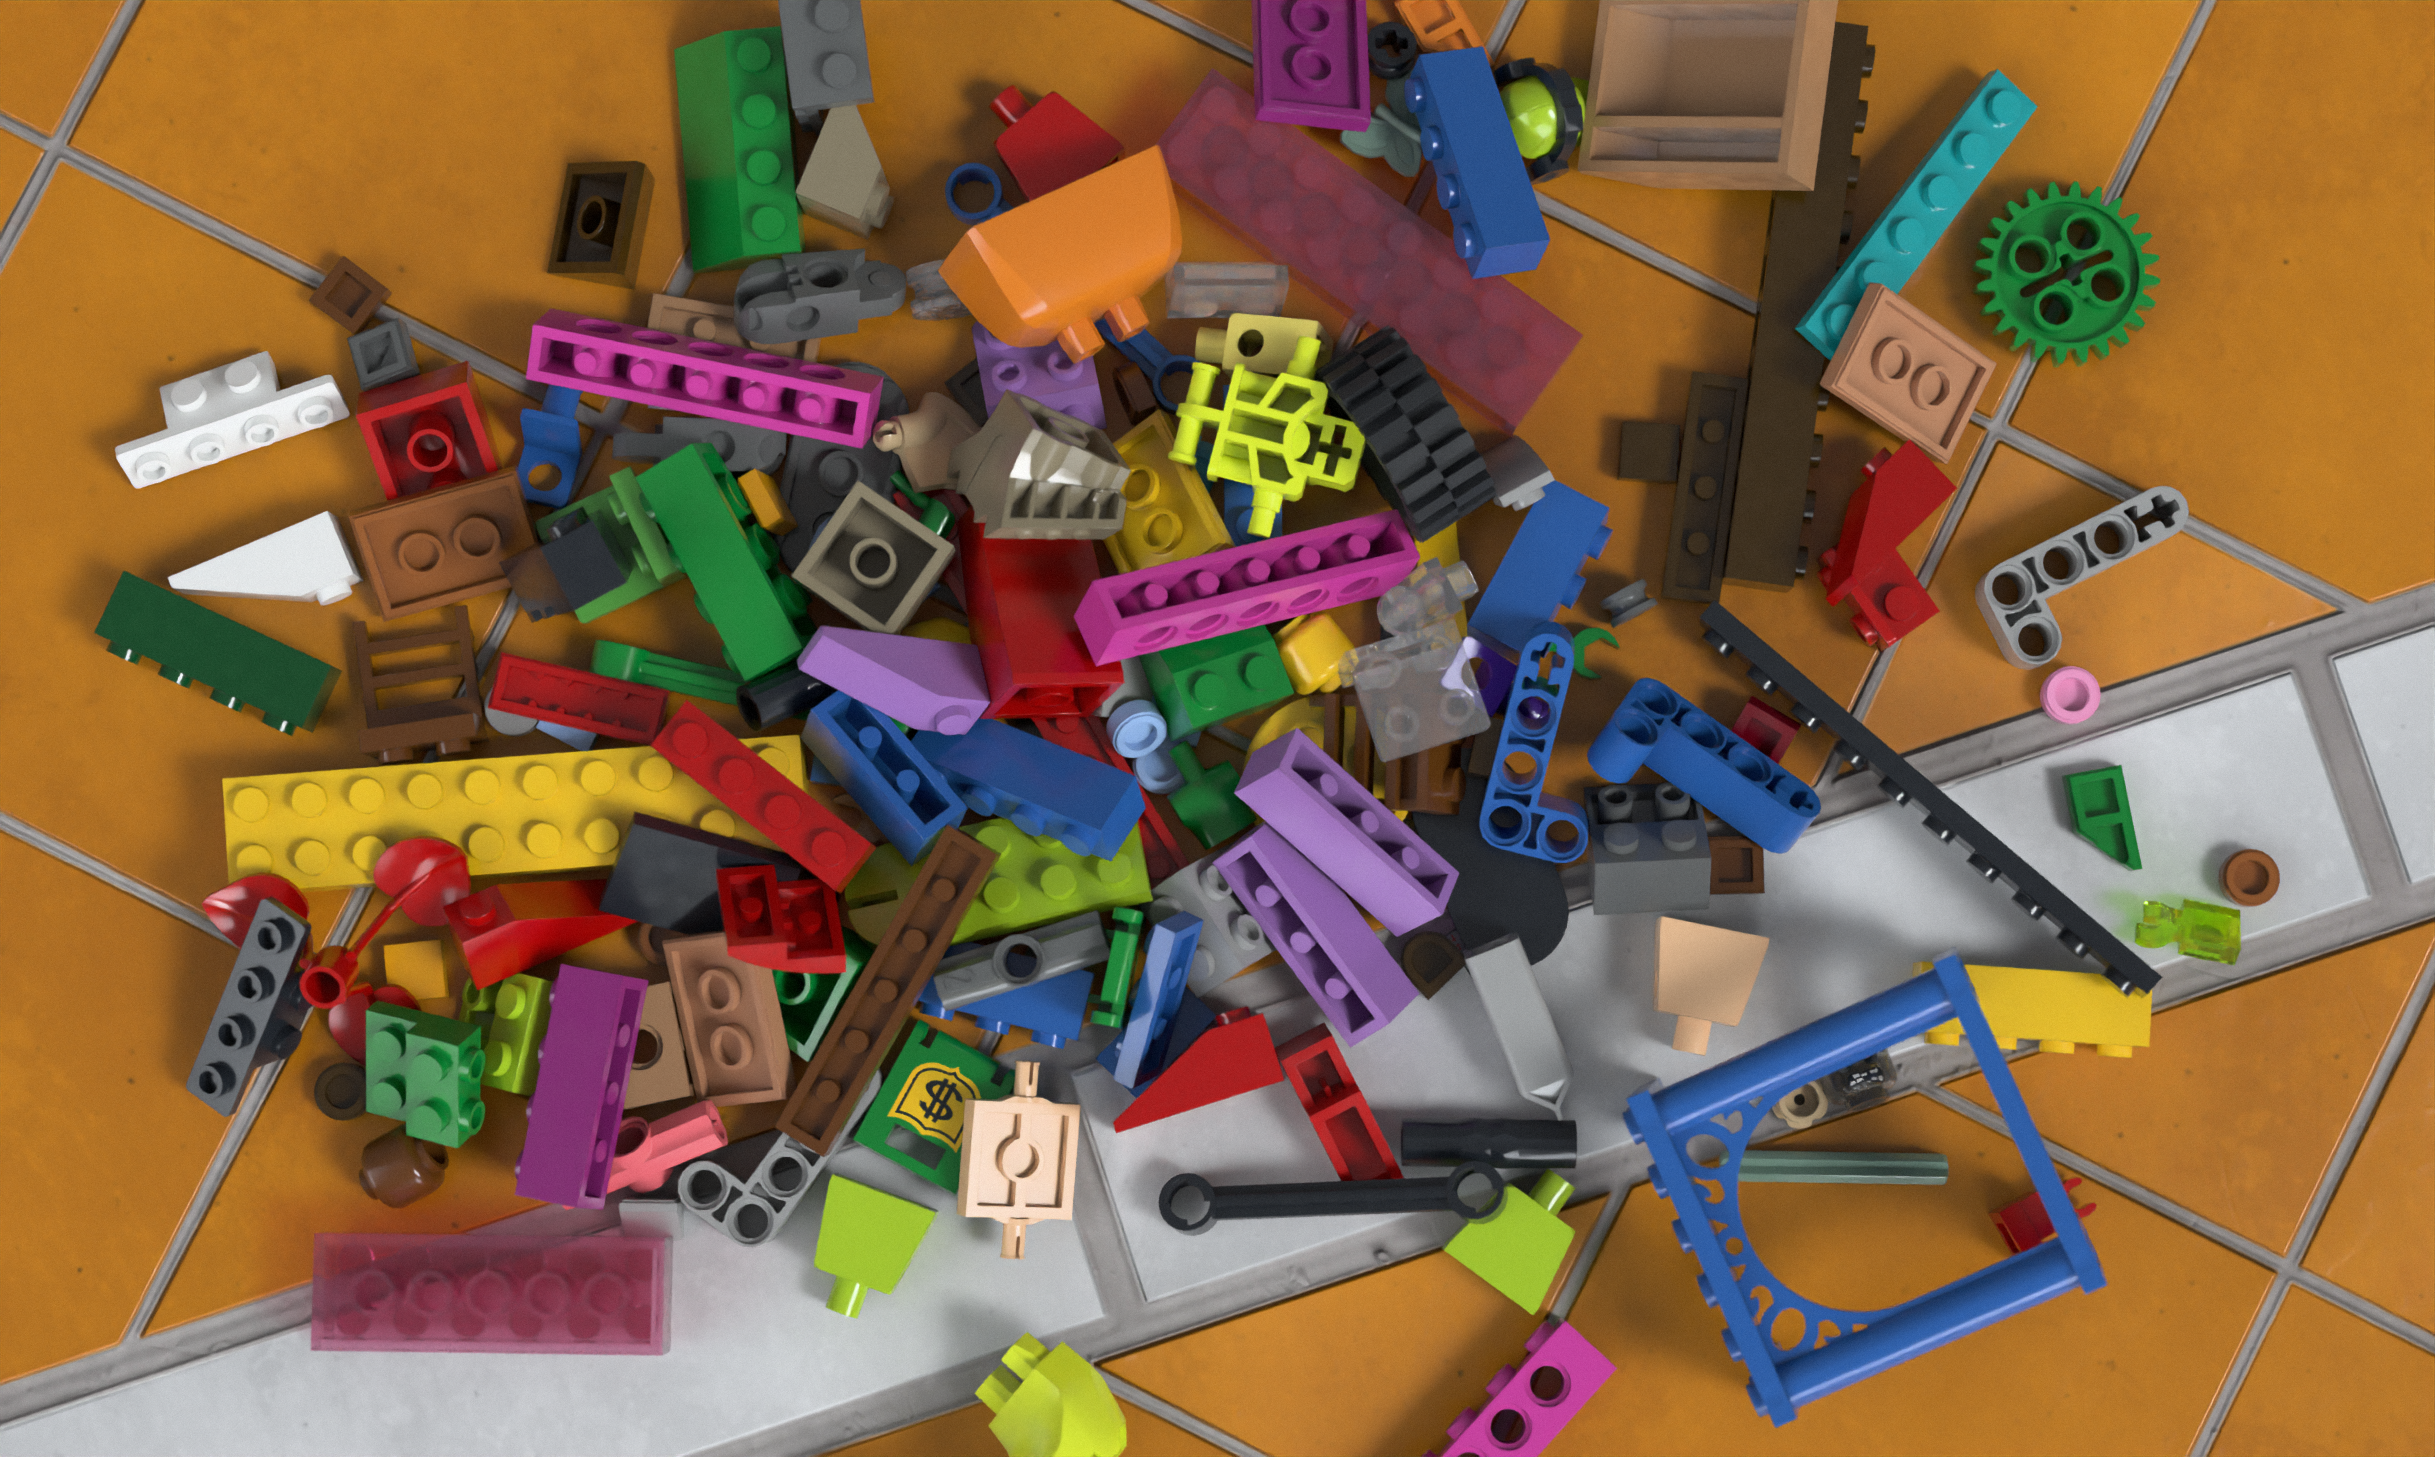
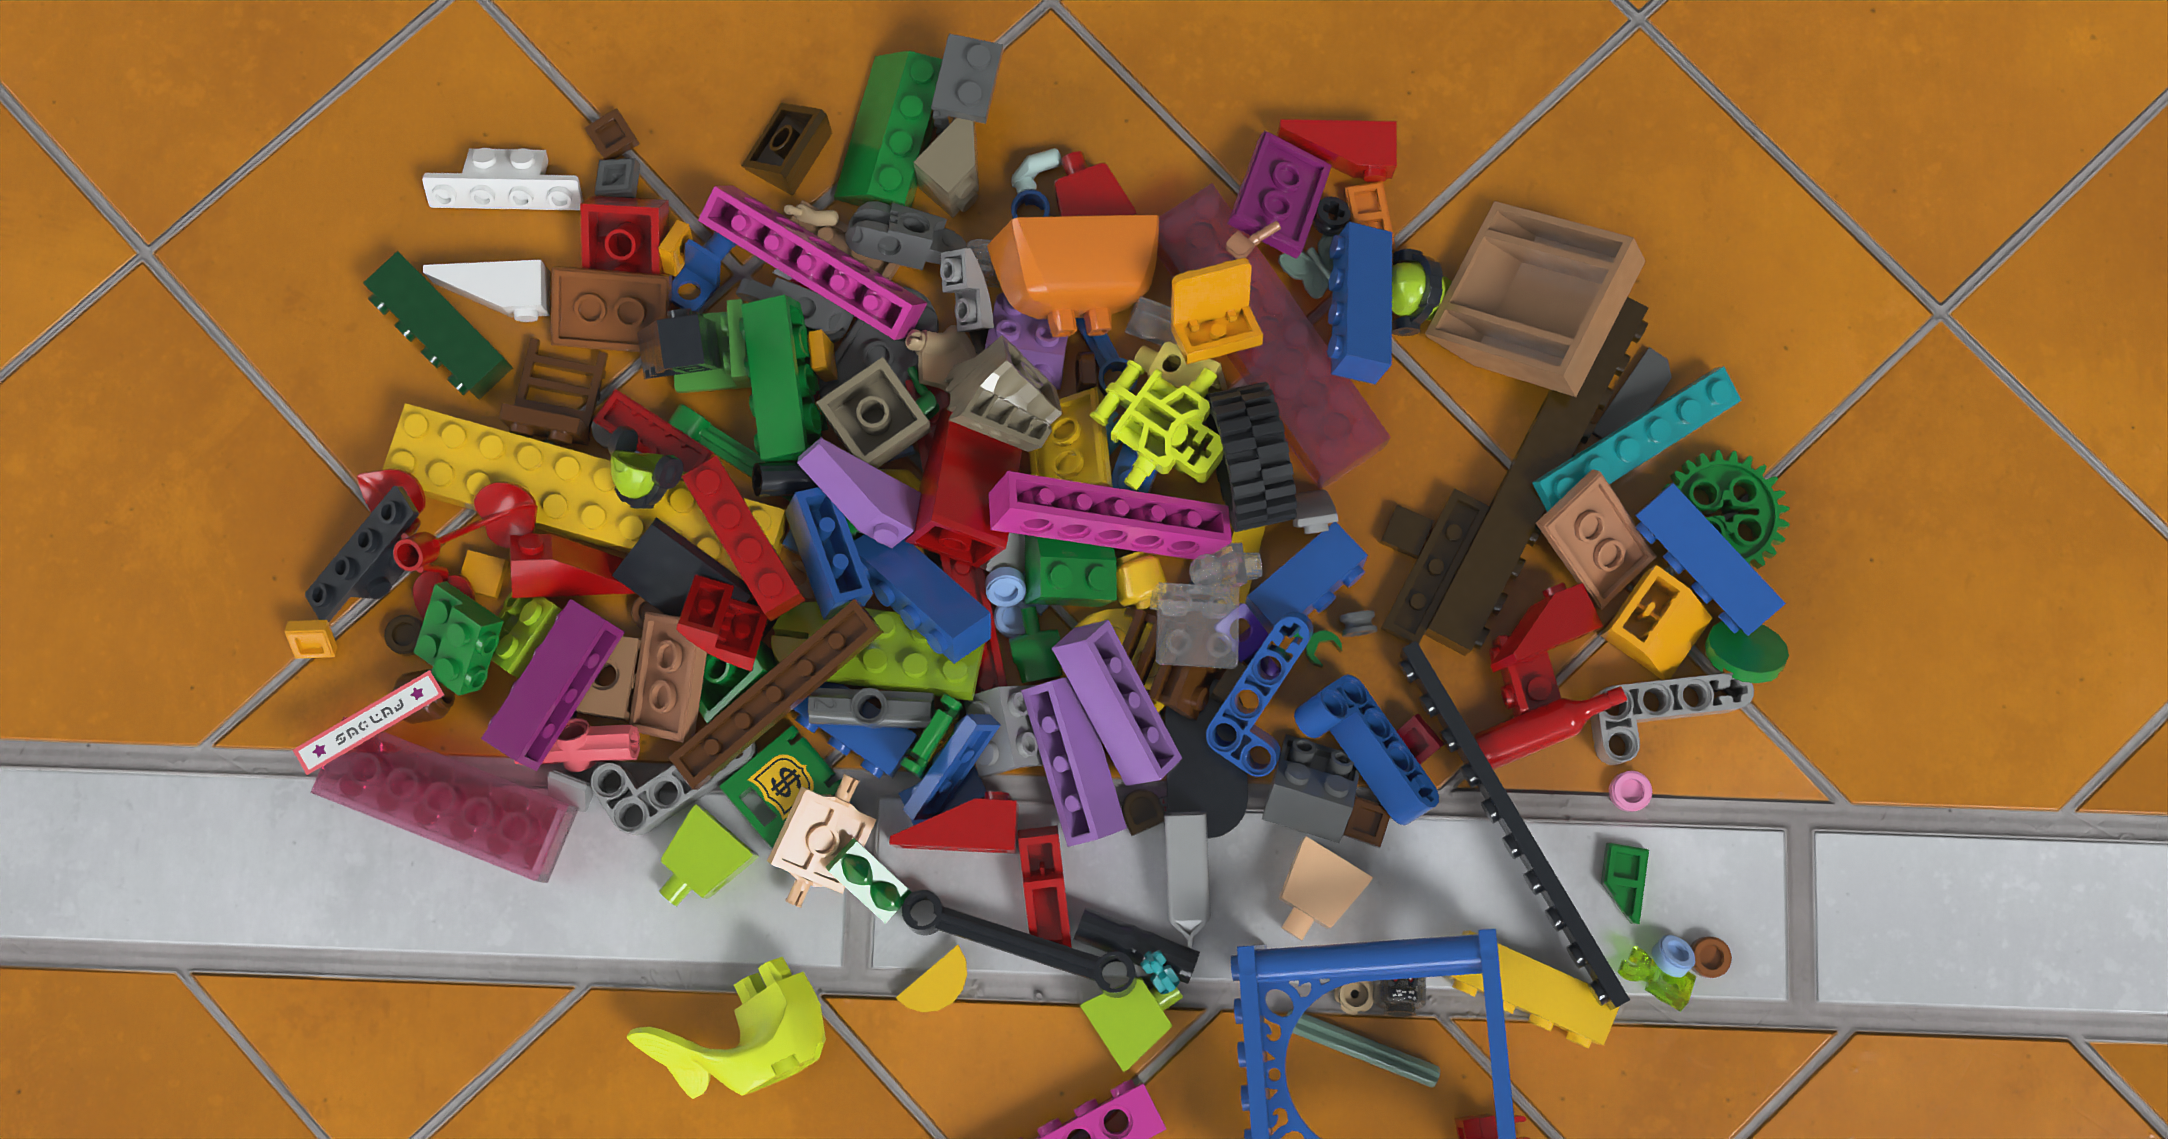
camera: 20 degrees right, 5 degrees down
none -> light orange tile [284,620,338,659]
none -> sticker [293,670,444,775]
none -> cap [608,426,688,509]
none -> light orange tile [658,220,693,277]
none -> tan piece [784,204,839,226]
none -> green tile [825,837,912,924]
none -> yellow tile [896,944,968,1012]
none -> light grey slope [940,248,994,332]
none -> light aqua arm [1011,148,1062,194]
none -> teal piece [1140,950,1180,994]
none -> light orange bracket [1171,258,1263,364]
none -> nougat hand [1226,221,1281,259]
none -> red piece [1474,686,1628,770]
none -> dark grey piece [1592,347,1672,439]
none -> light orange slope [1600,565,1712,680]
none -> blue brick [1635,483,1786,636]
none -> light blue tile [1652,935,1695,977]
none -> green tile [1705,621,1789,683]

